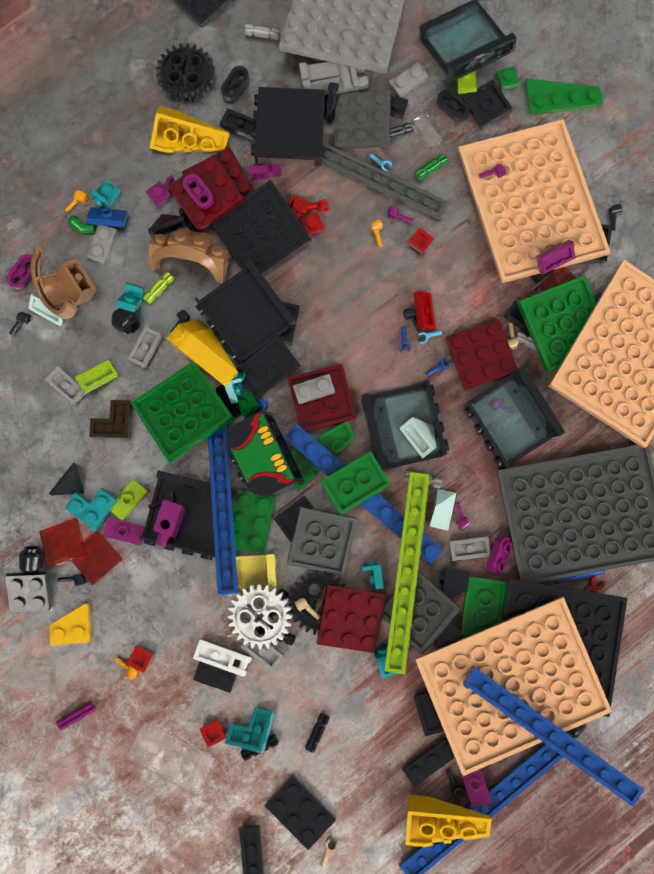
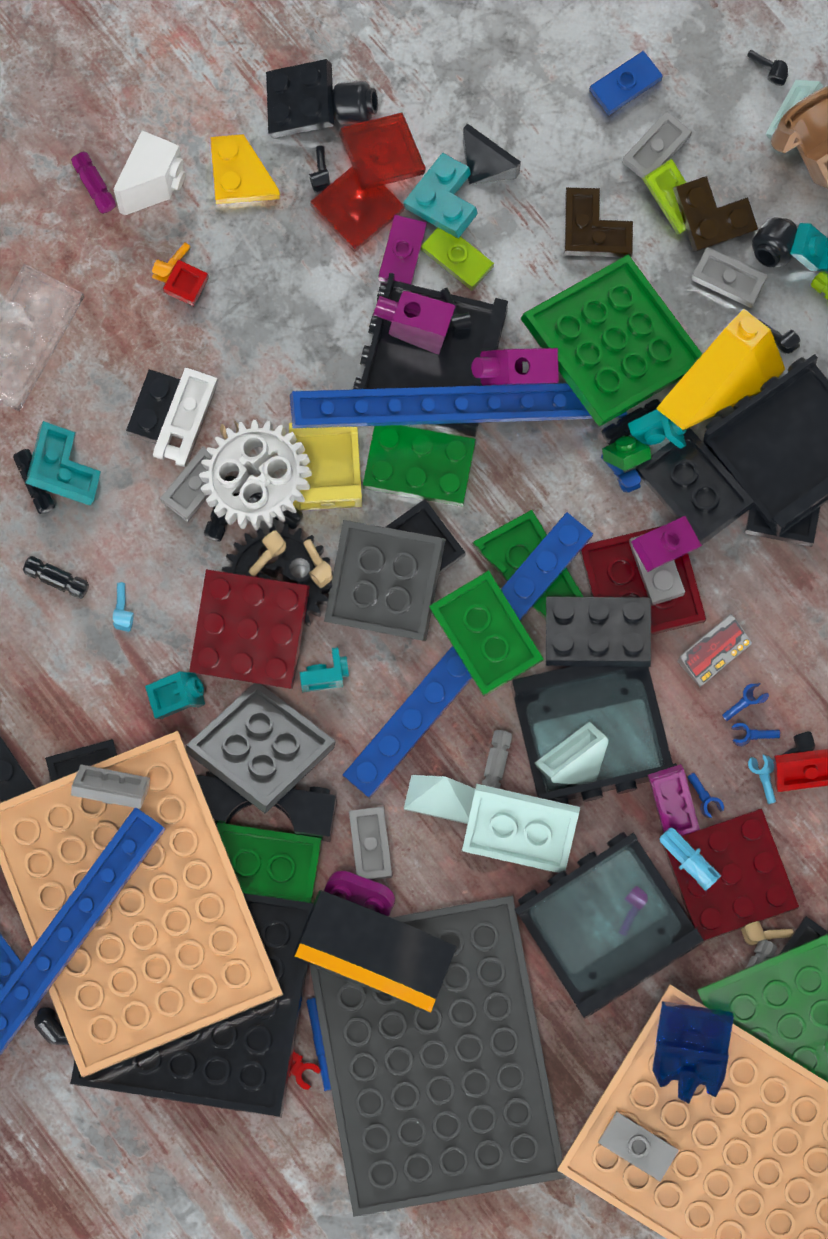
camera: 90 degrees right, 5 degrees down
red plate [199,719,227,747] -> none
brick [227,410,305,496] -> none
lime plate [385,472,430,675] -> none
magenta hand [454,502,469,531] -> none
none -> light grey plate [71,765,150,809]
none -> medium azure hand [113,582,134,632]
none -> white slope [114,130,186,215]
none -> black slope [293,890,457,1013]
none -> tan hand [303,539,333,588]
none -> light aqua plate [462,784,580,873]
none -> magenta torso [471,348,559,386]
none -> black plate [546,597,651,667]
none -> blue plate [589,50,663,116]
none -> light grey plate [598,1111,679,1181]
none -> magenta plate [631,516,702,572]
none -> magenta plate [648,764,700,836]
none -> clear blue plate [652,1001,734,1104]
none -> medium azure axle [659,828,721,891]
none -> dark brown plate [673,176,758,252]
none -> slope [677,614,752,687]
none -> blue hand [722,683,769,721]

